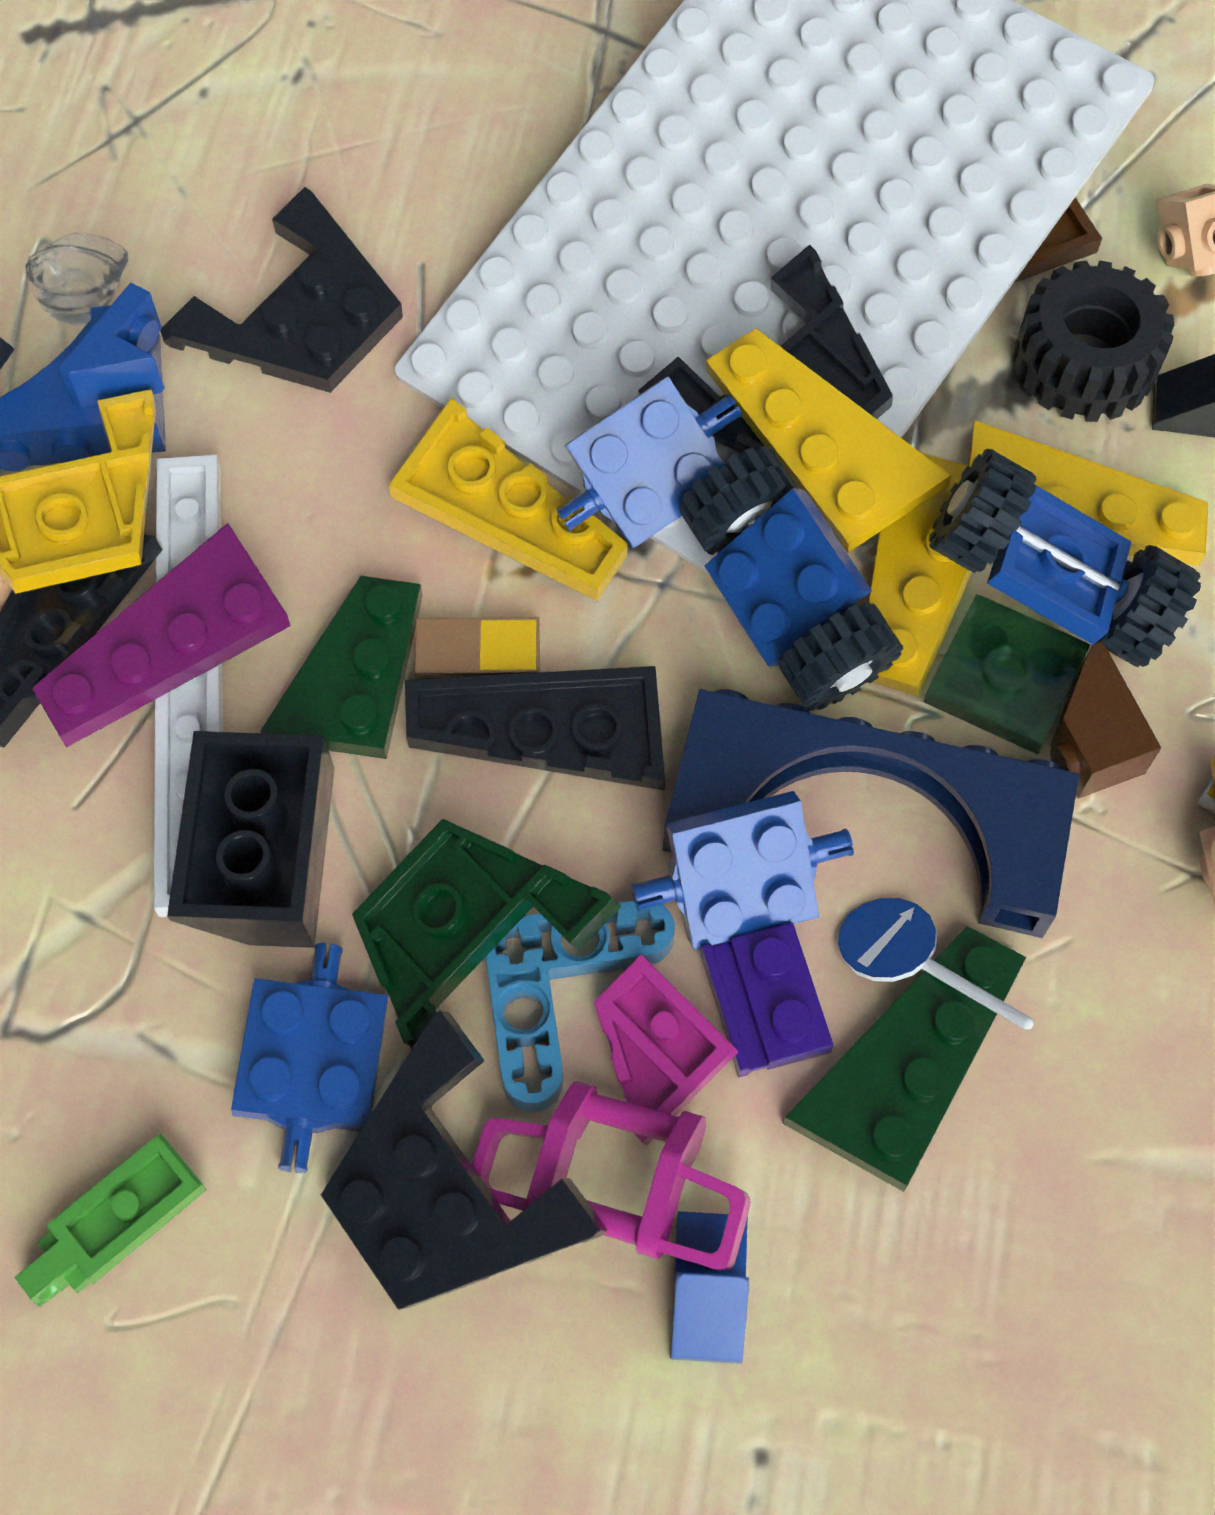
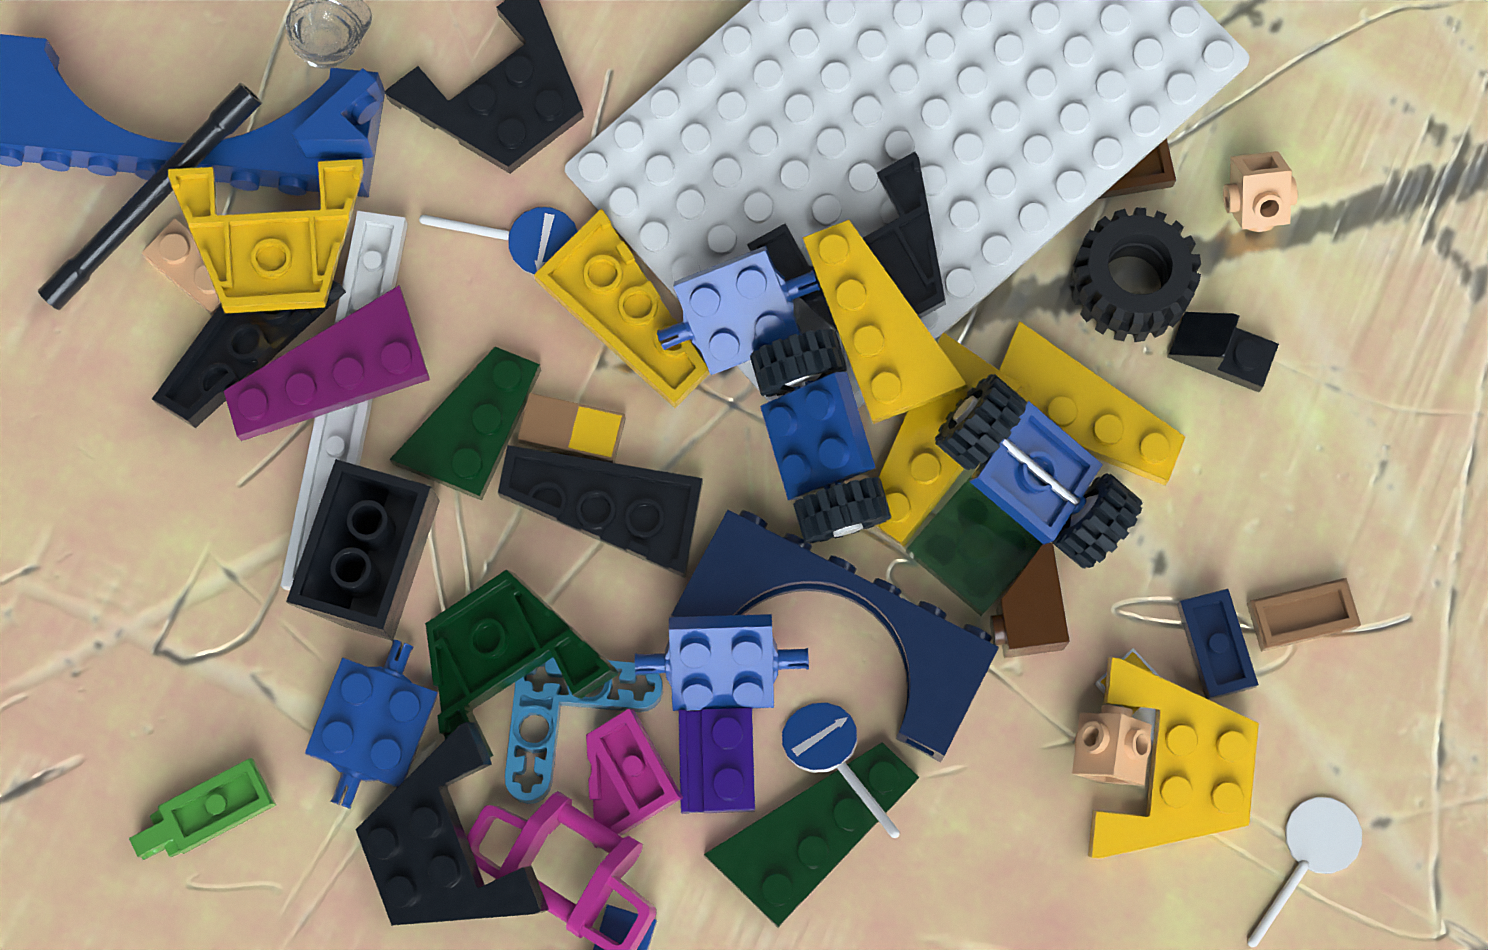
camera: 15 degrees right, 10 degrees up
none -> blue piece [419,207,578,275]

